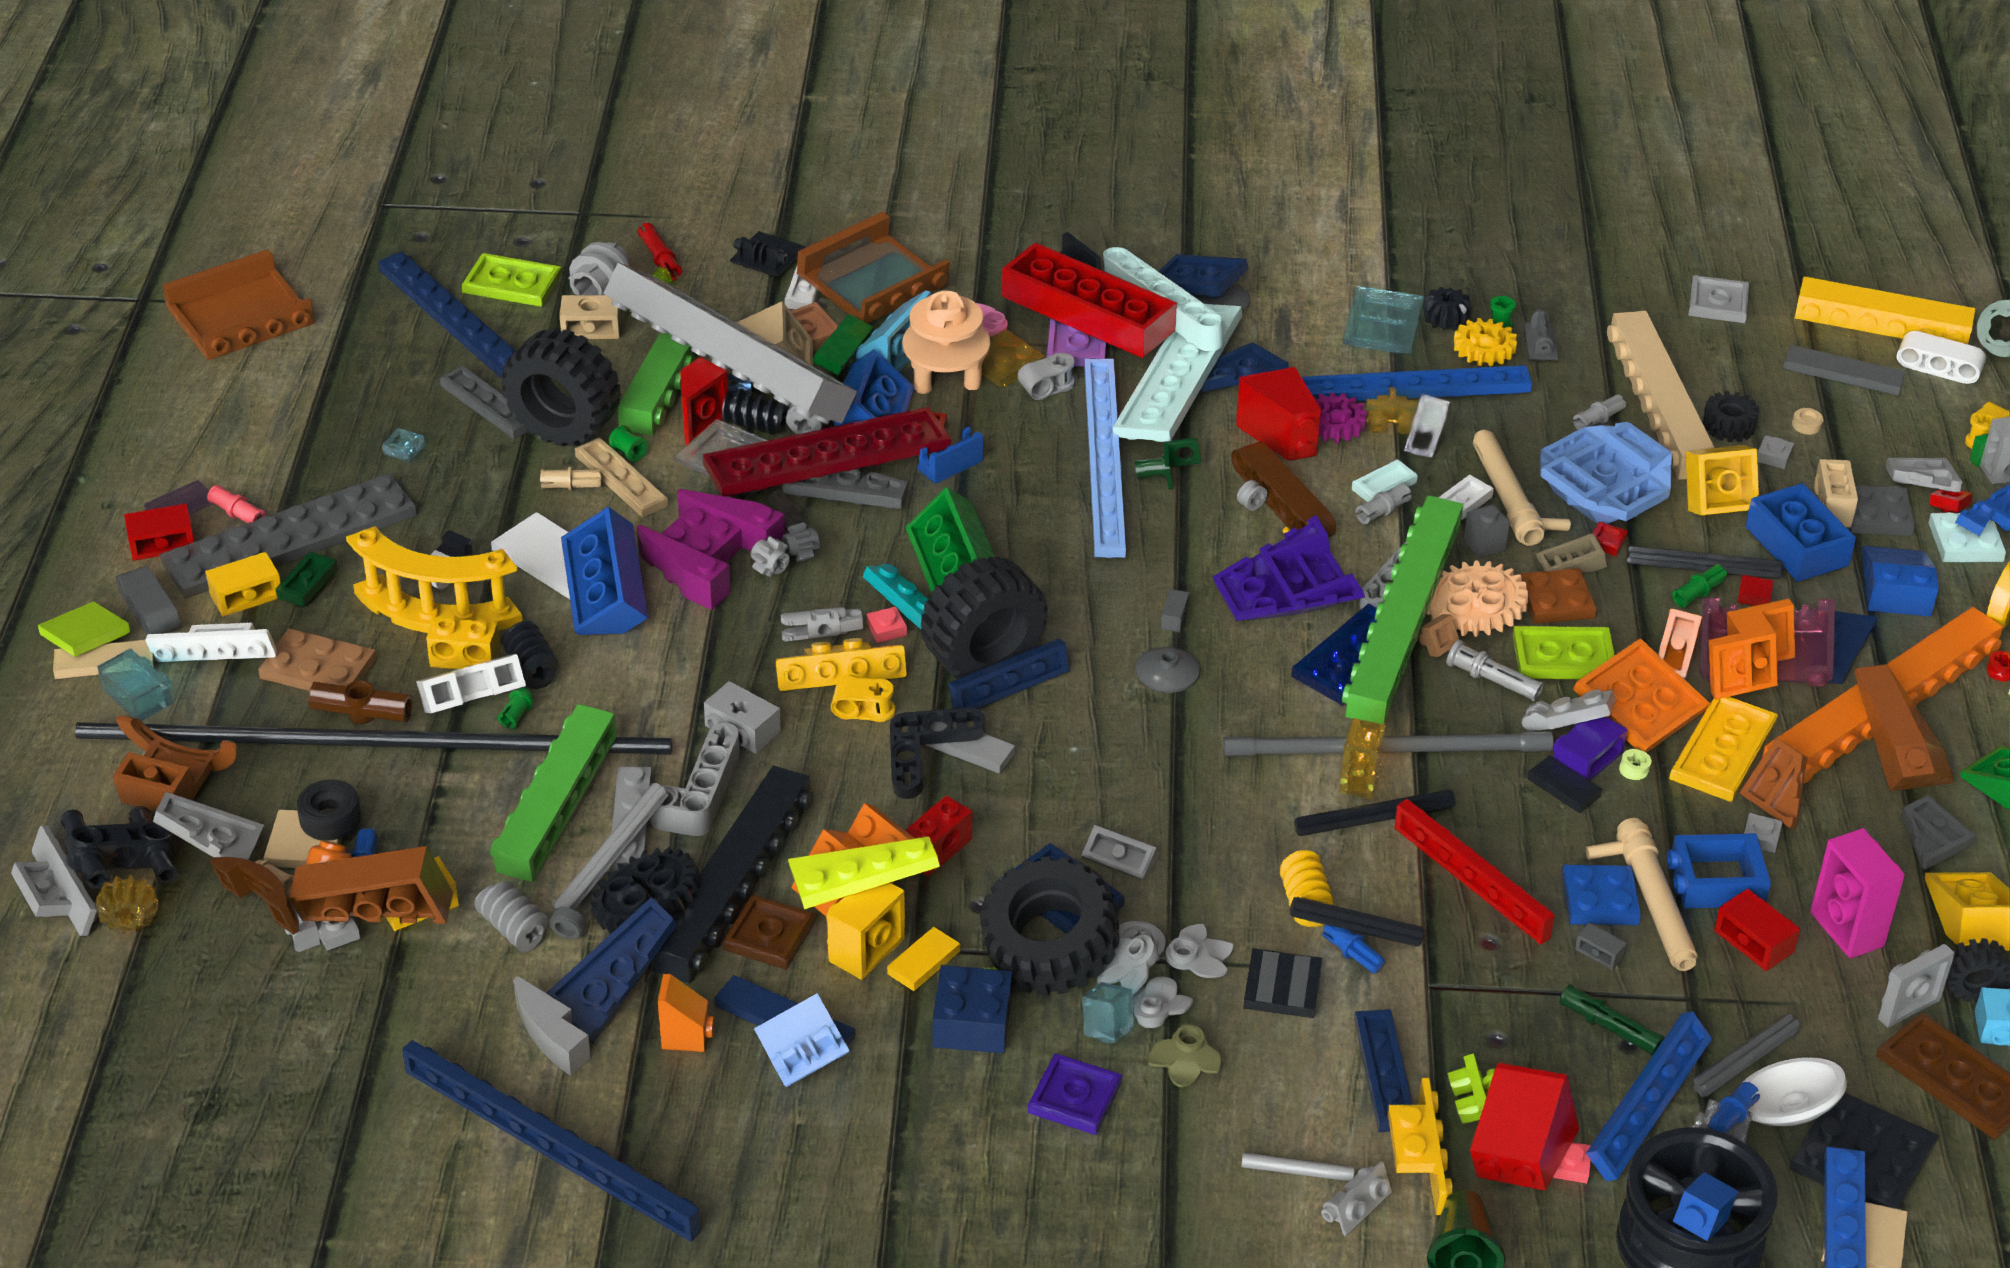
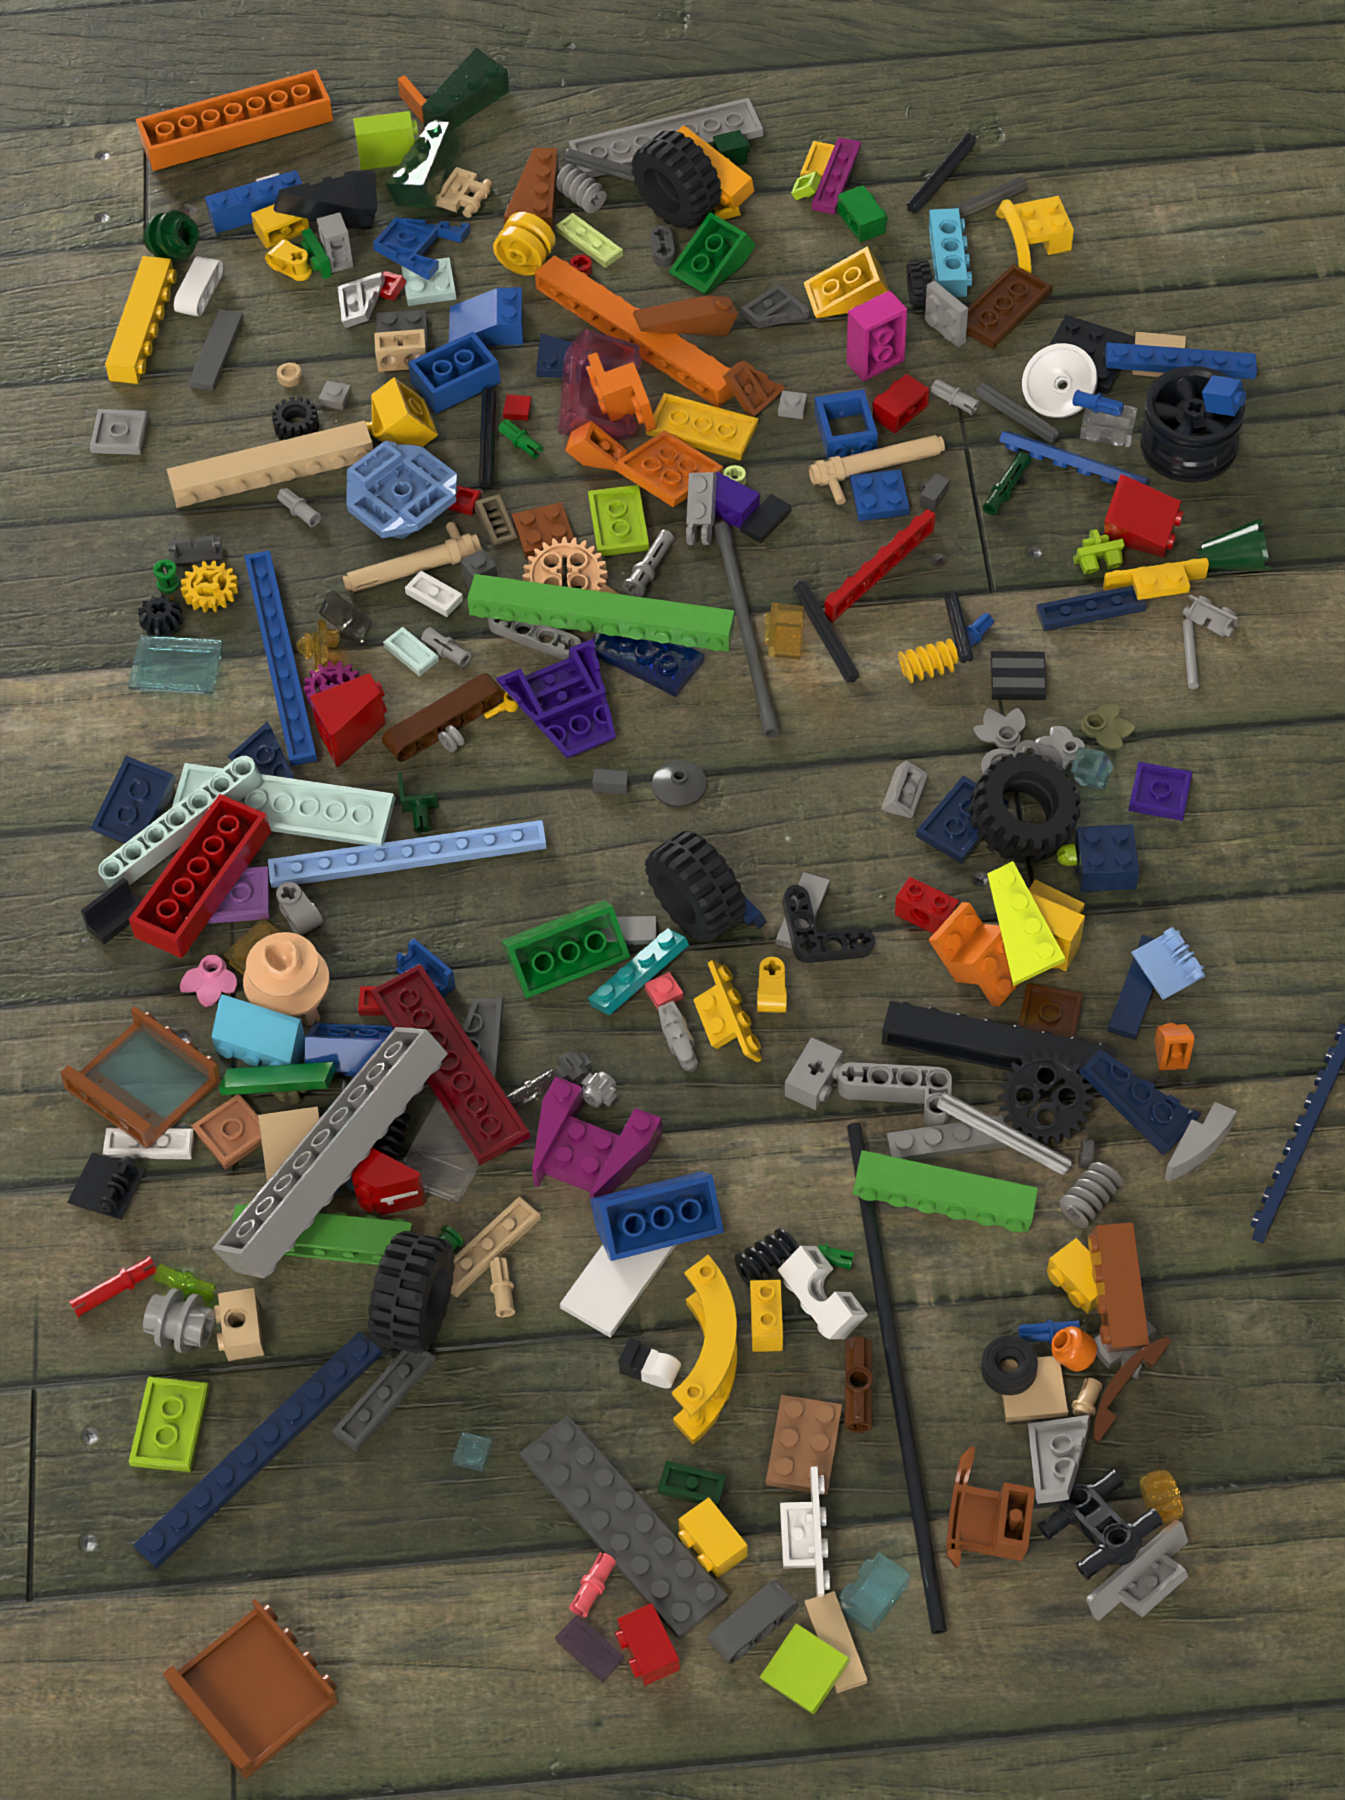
camera: 95 degrees left, 15 degrees up
none -> light grey axle [931,379,980,415]

